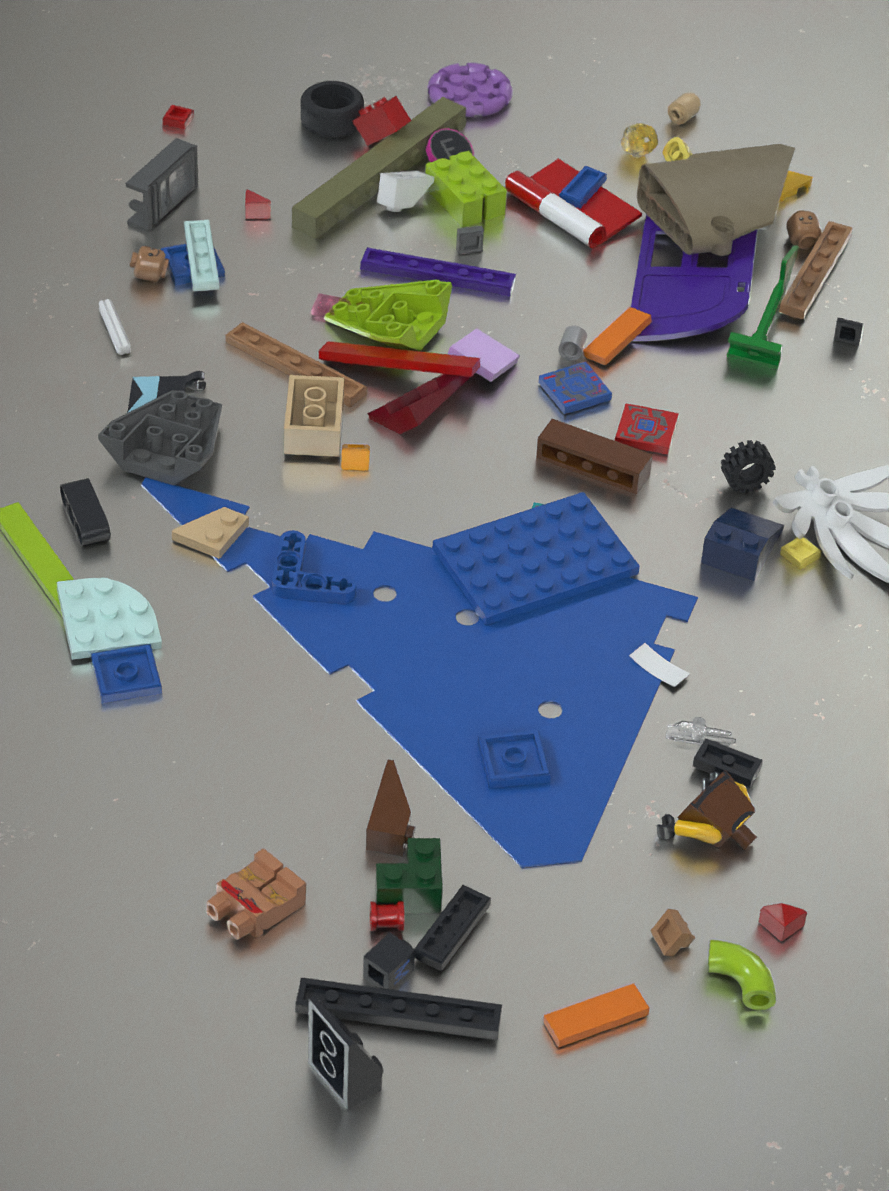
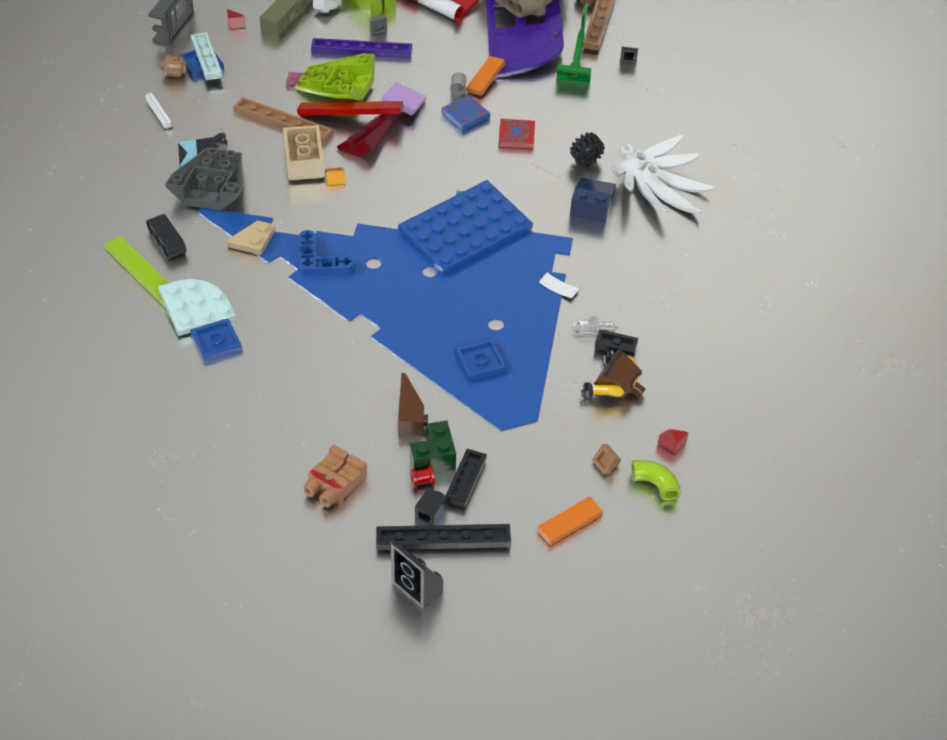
camera: 10 degrees left, 5 degrees up
reddish brown brick [536,419,653,495] -> none
light yellow tile [780,537,821,570] -> none

